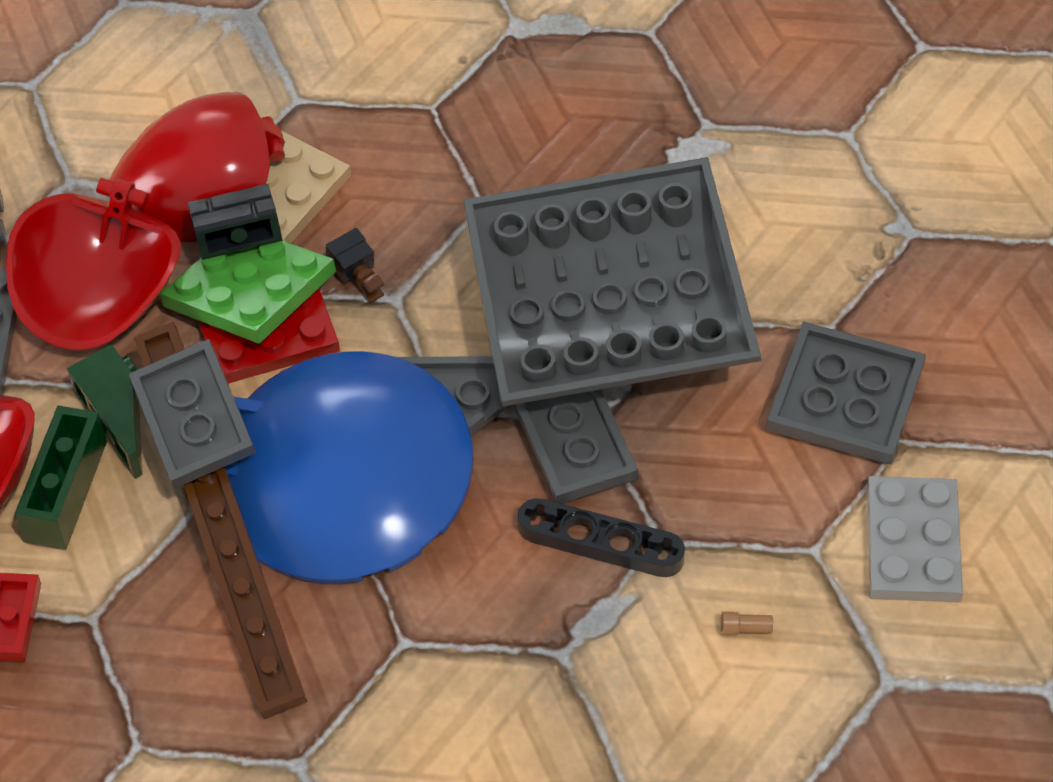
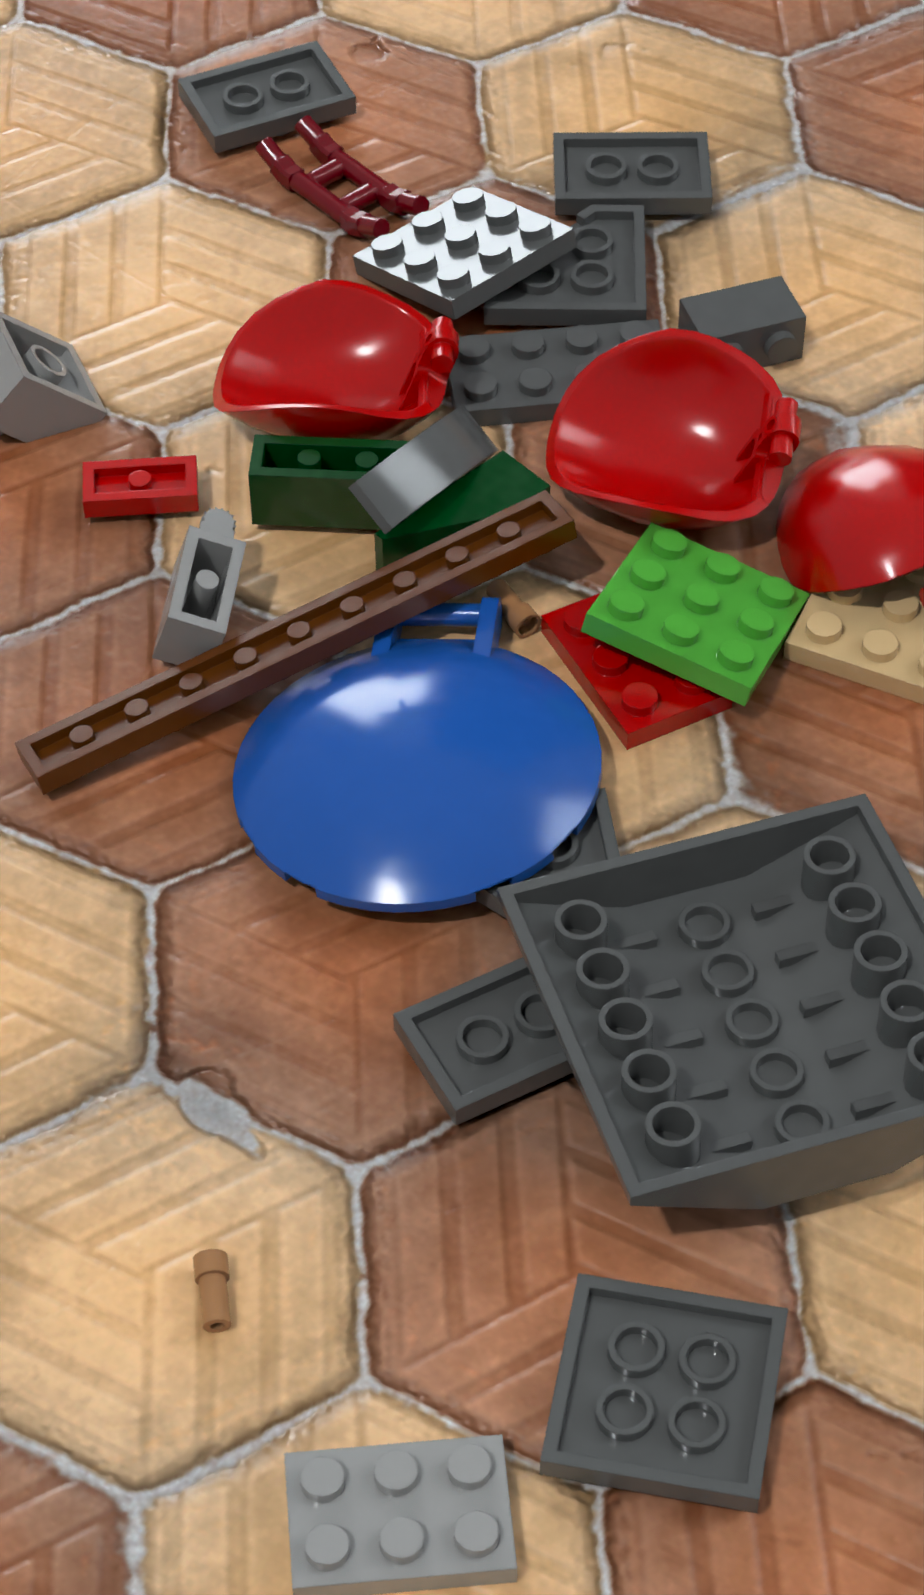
camera: 80 degrees right, 5 degrees down
dark grey plate [129,339,257,488] -> none
black brick [188,184,283,260] -> none
black piece [326,227,384,303] -> none
black beam [518,498,685,577] -> none
none -> light grey hinge [152,507,246,665]
none -> dark grey slope [349,406,498,534]

